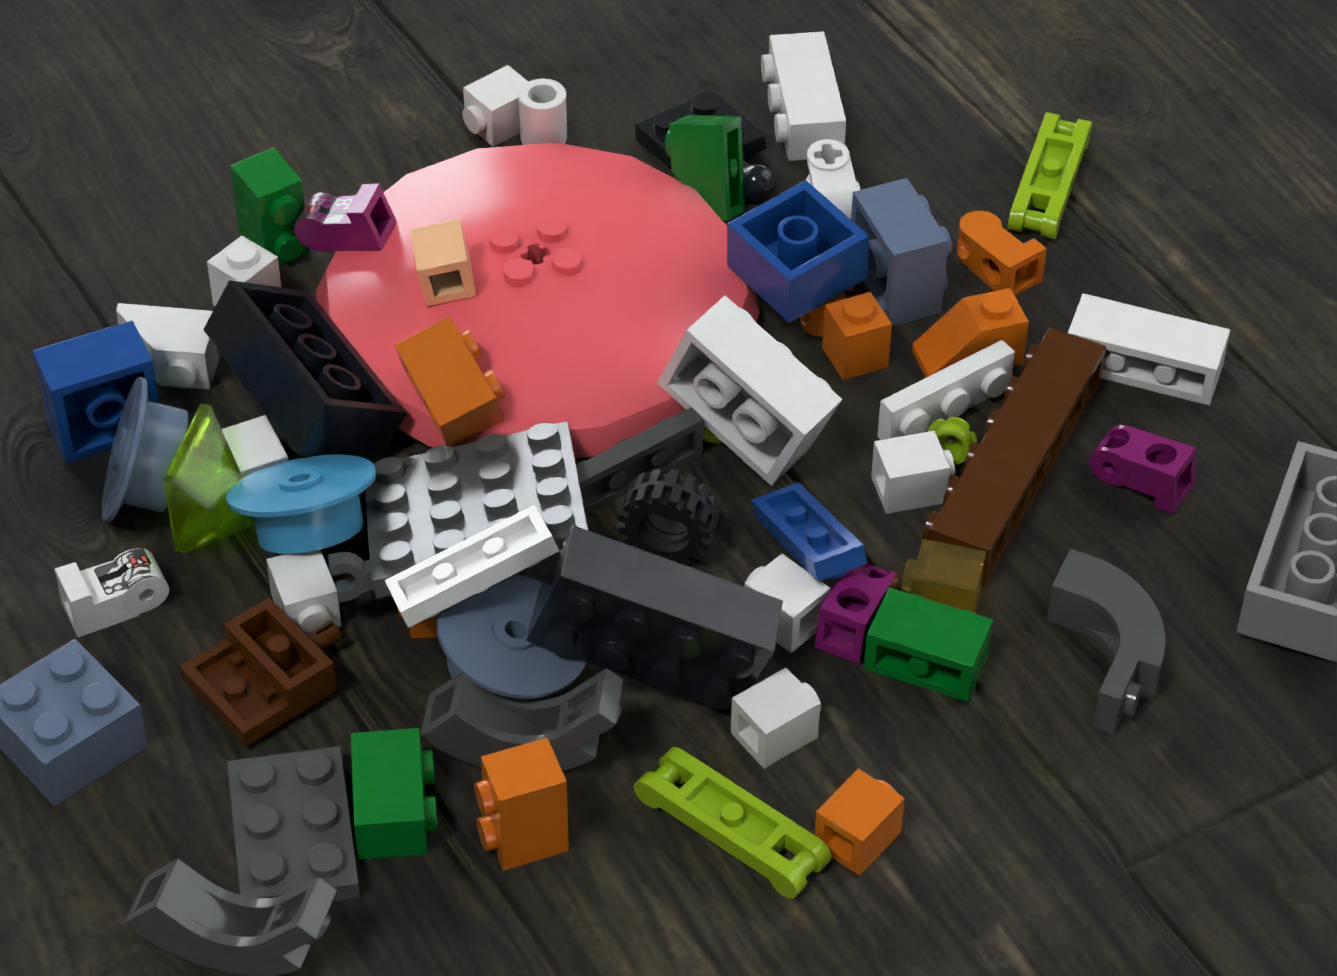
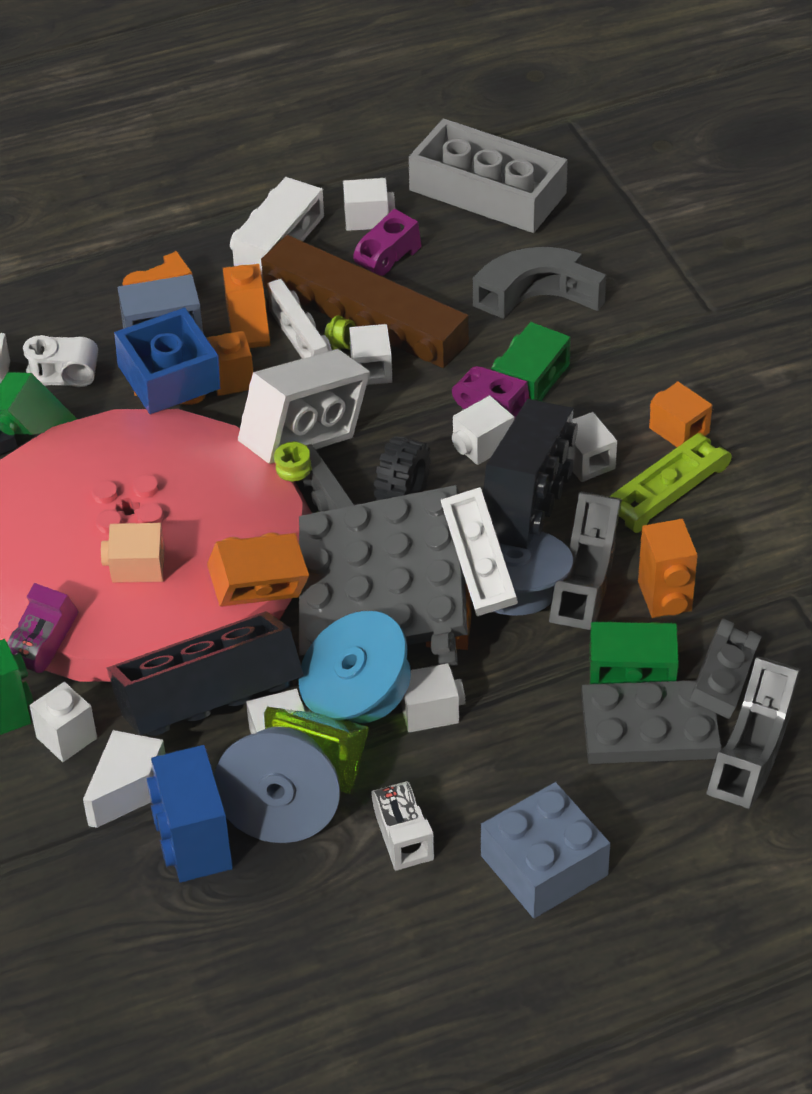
camera: 80 degrees left, 0 degrees up
reddish brown plate [179,597,342,747] -> none
blue plate [751,482,867,582] -> none
clear yellow brick [901,539,986,613] -> none
lime plate [1008,112,1092,240] -> none
none -> lime bush [274,442,312,481]
none -> white brick [343,178,395,231]
none -> dark grey plate [690,618,761,719]

